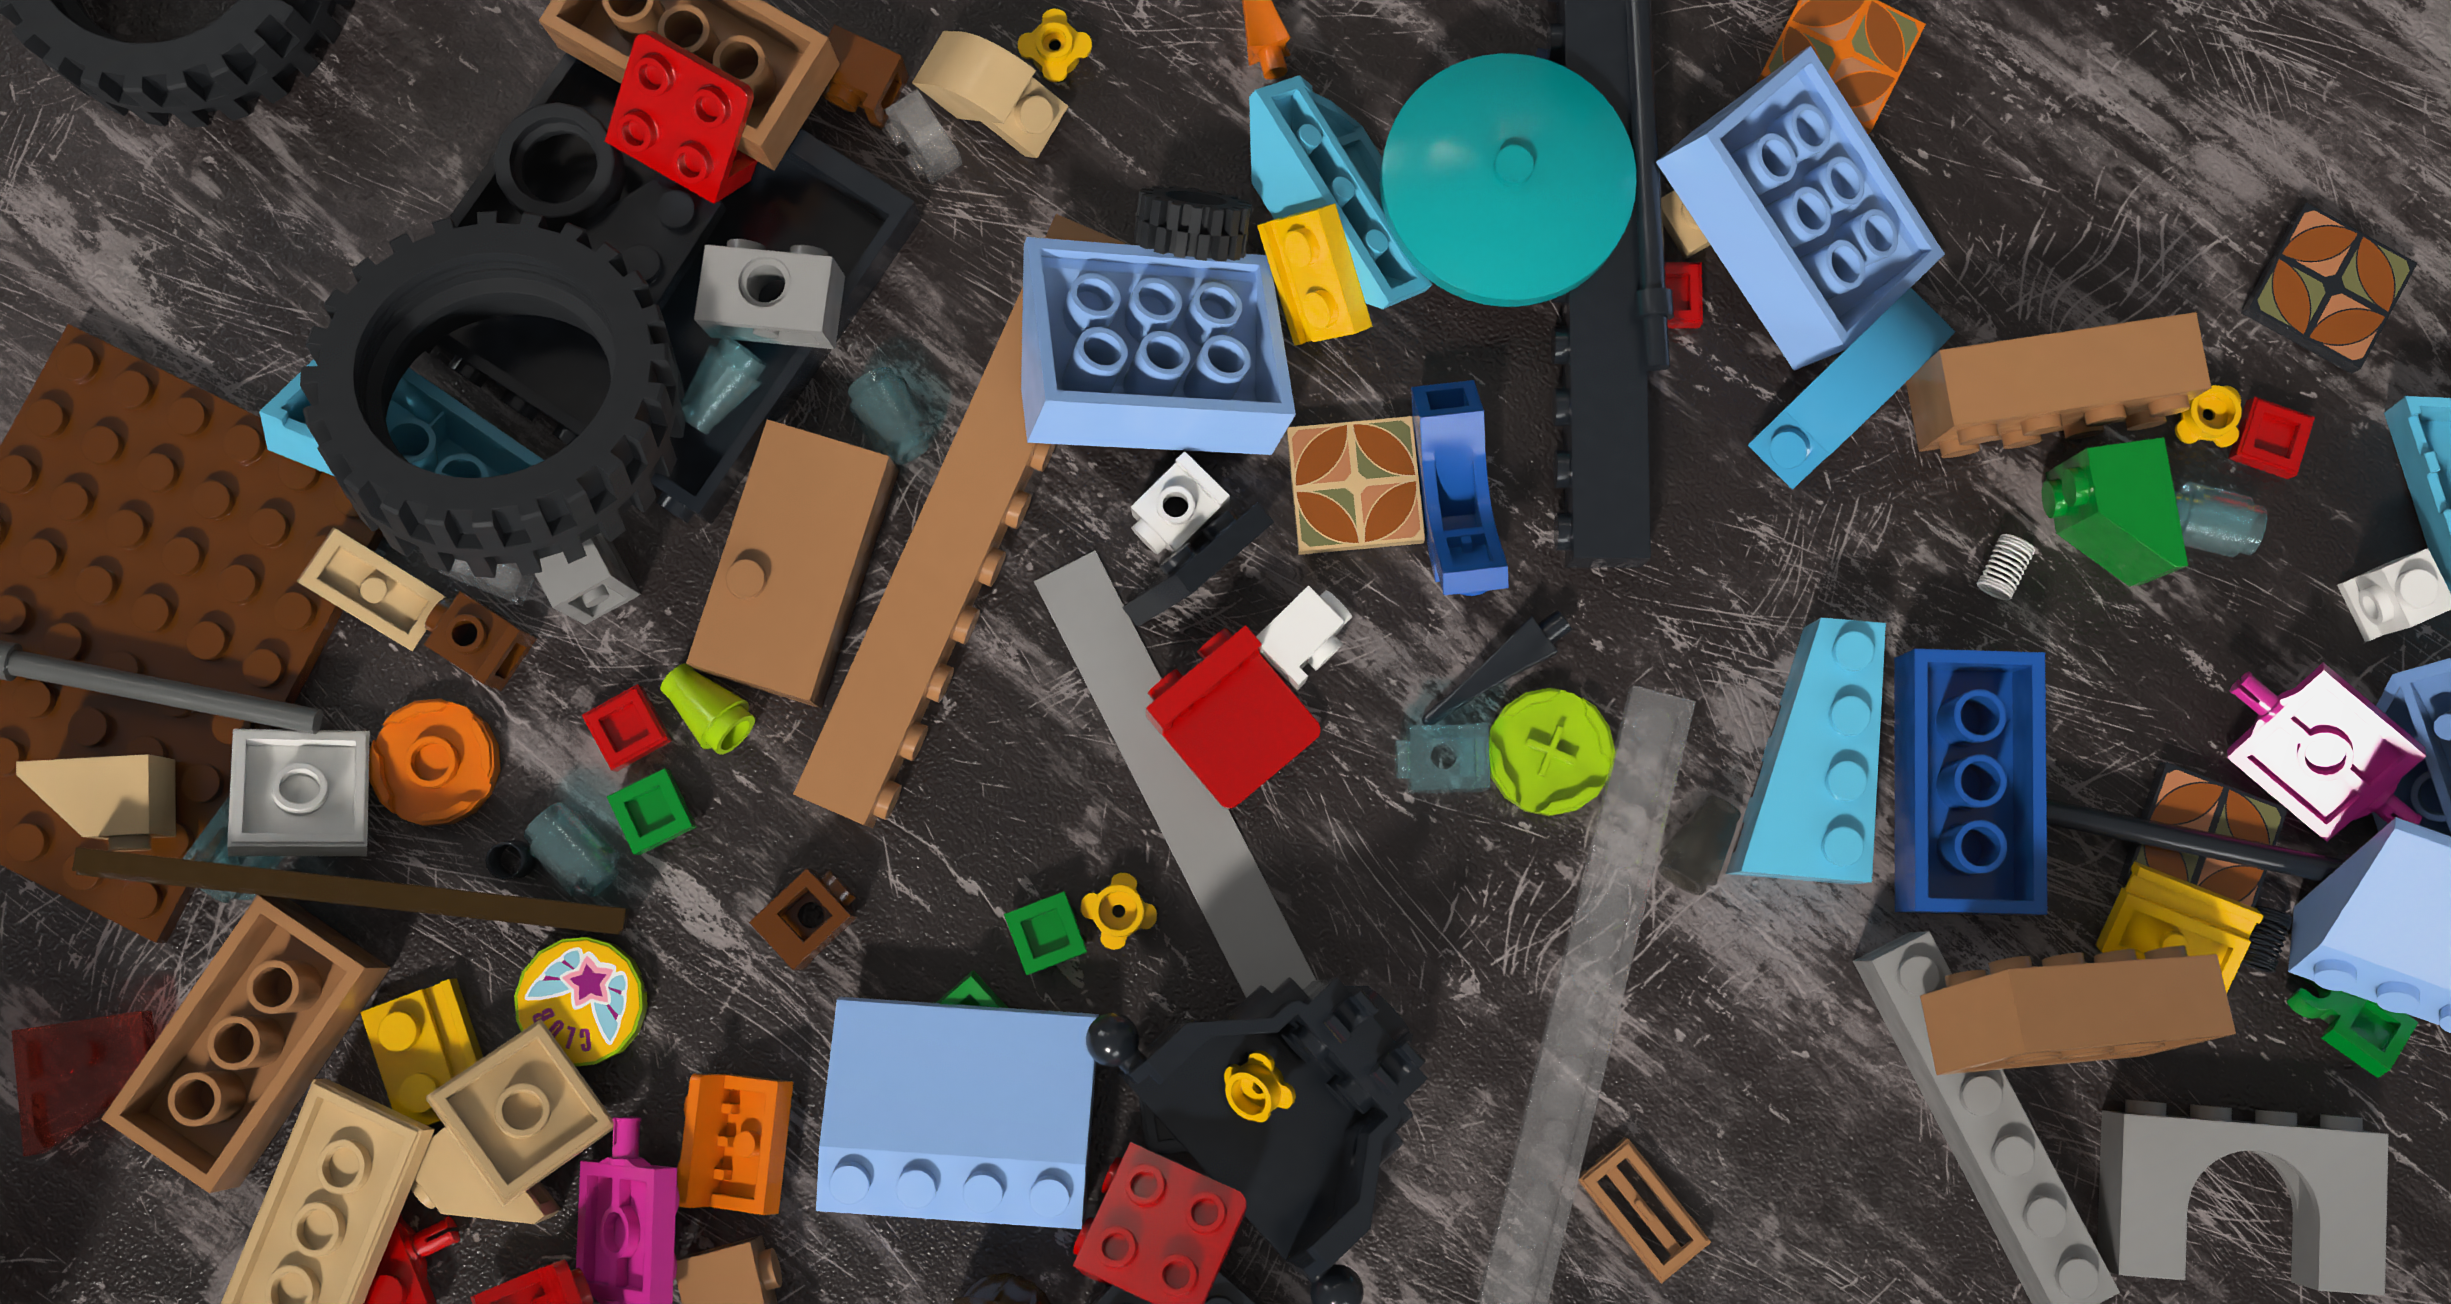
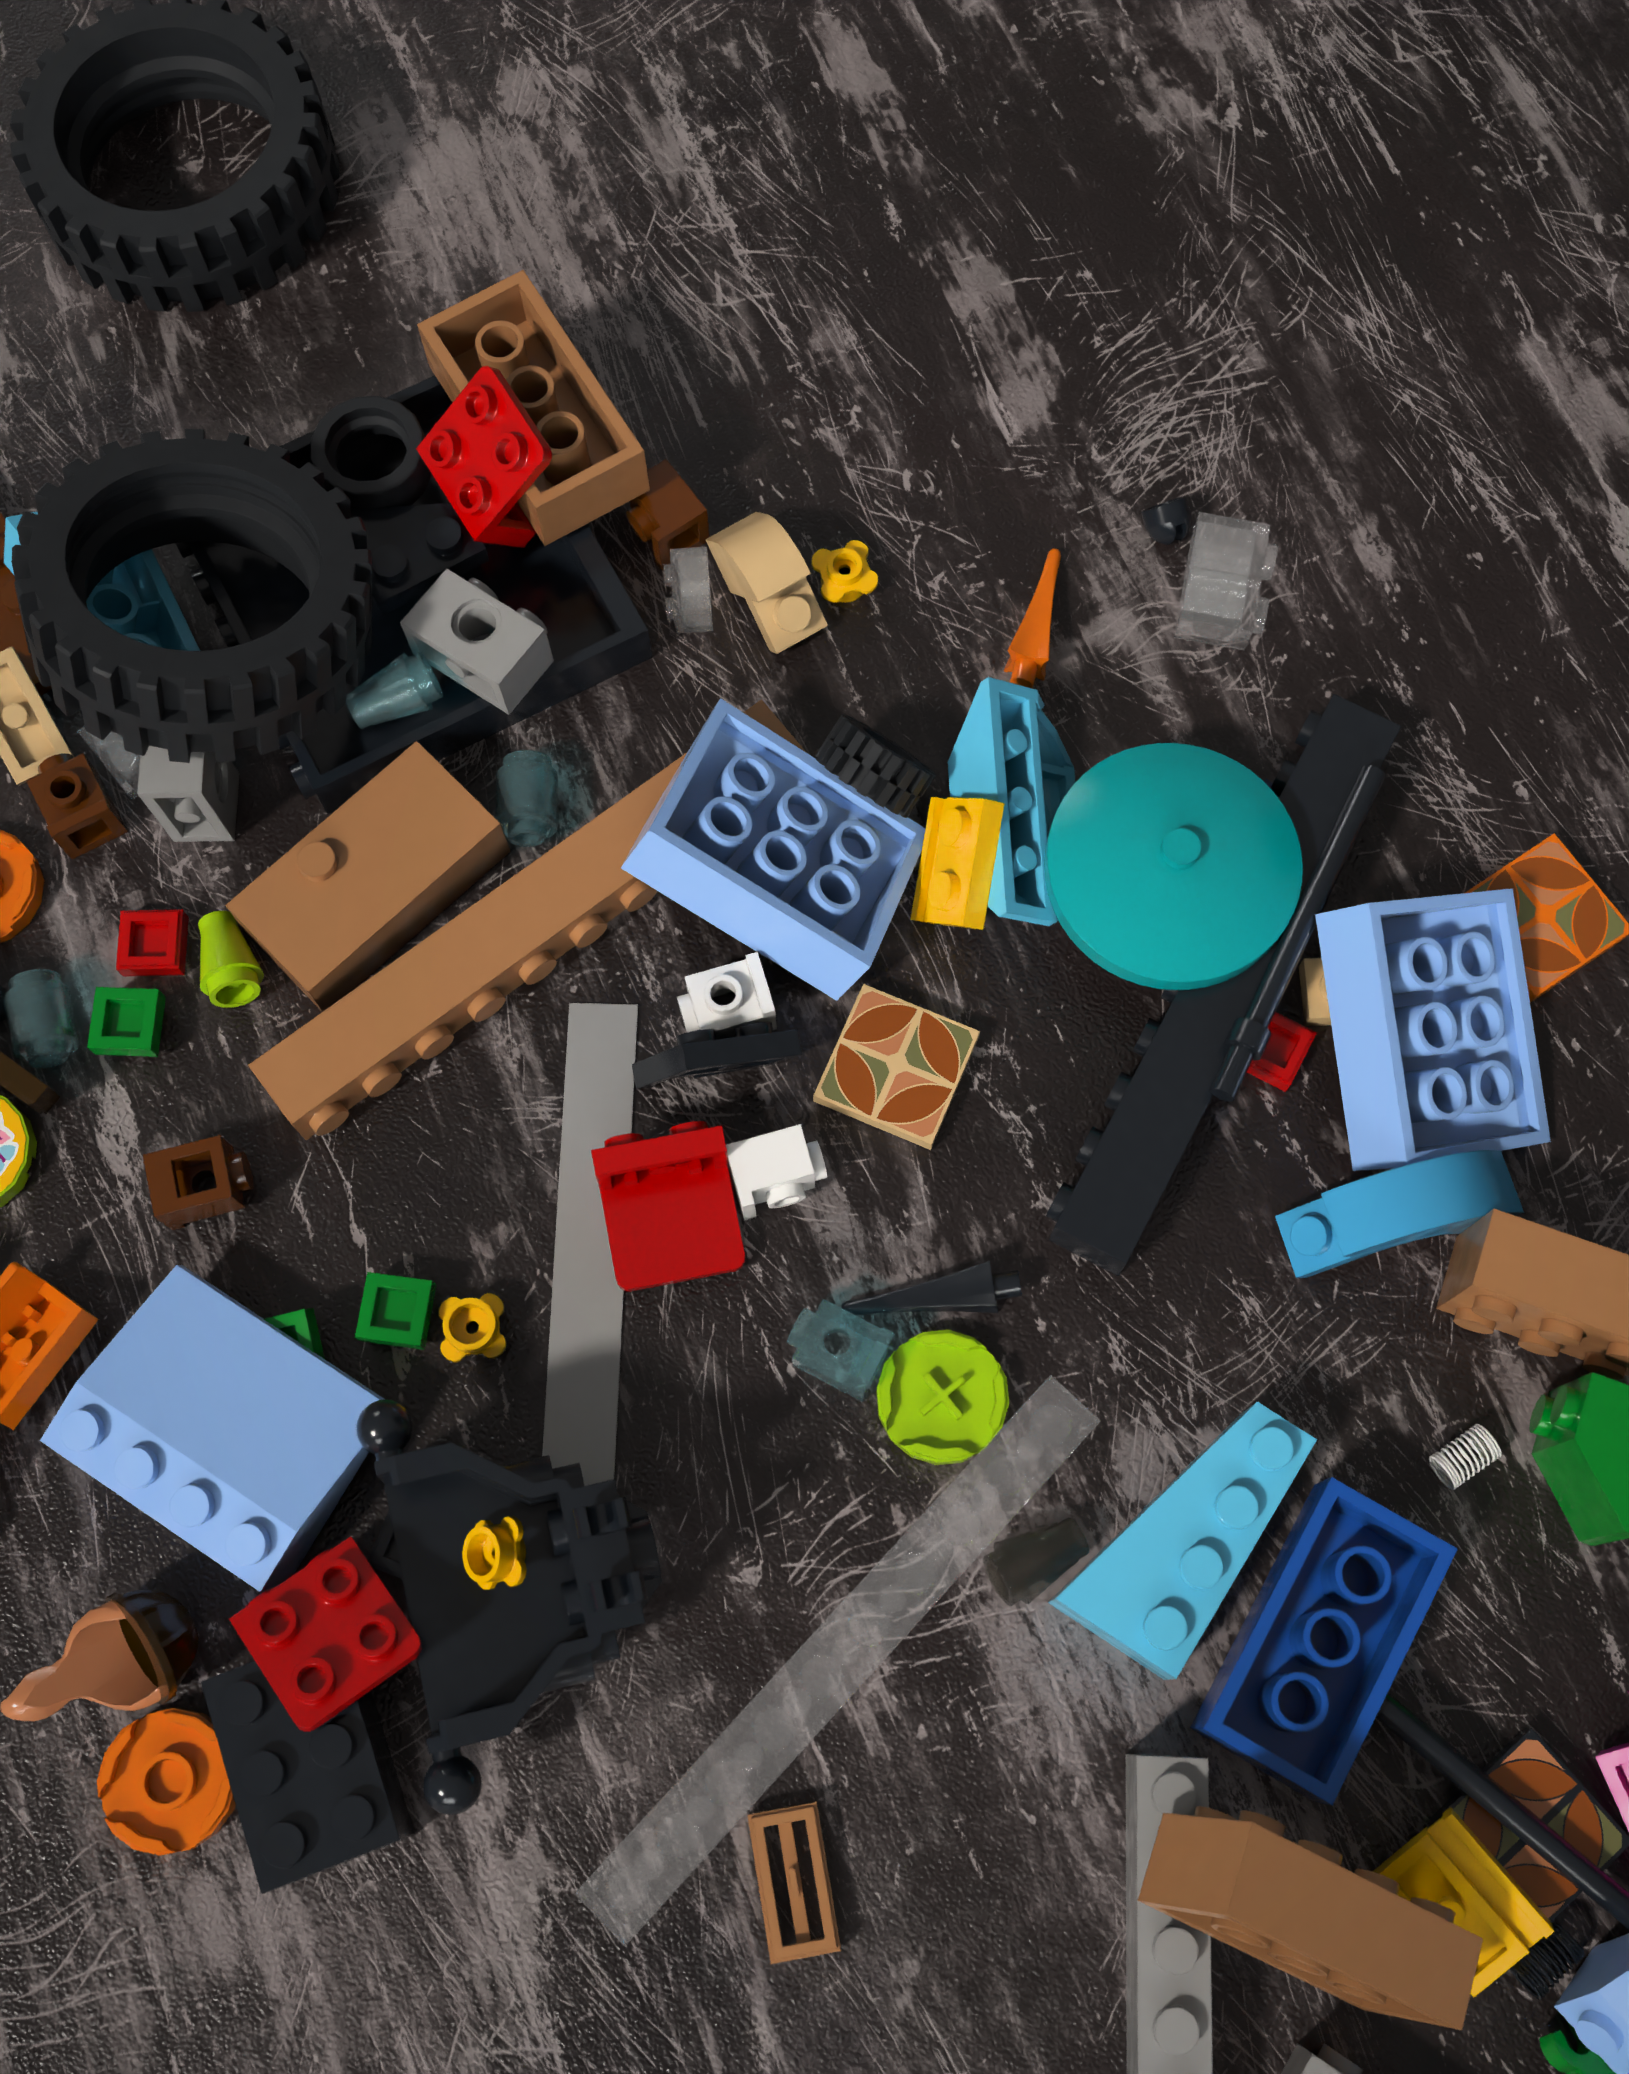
camera: 30 degrees right, 10 degrees down
blue arch [1411,380,1509,596] -> none

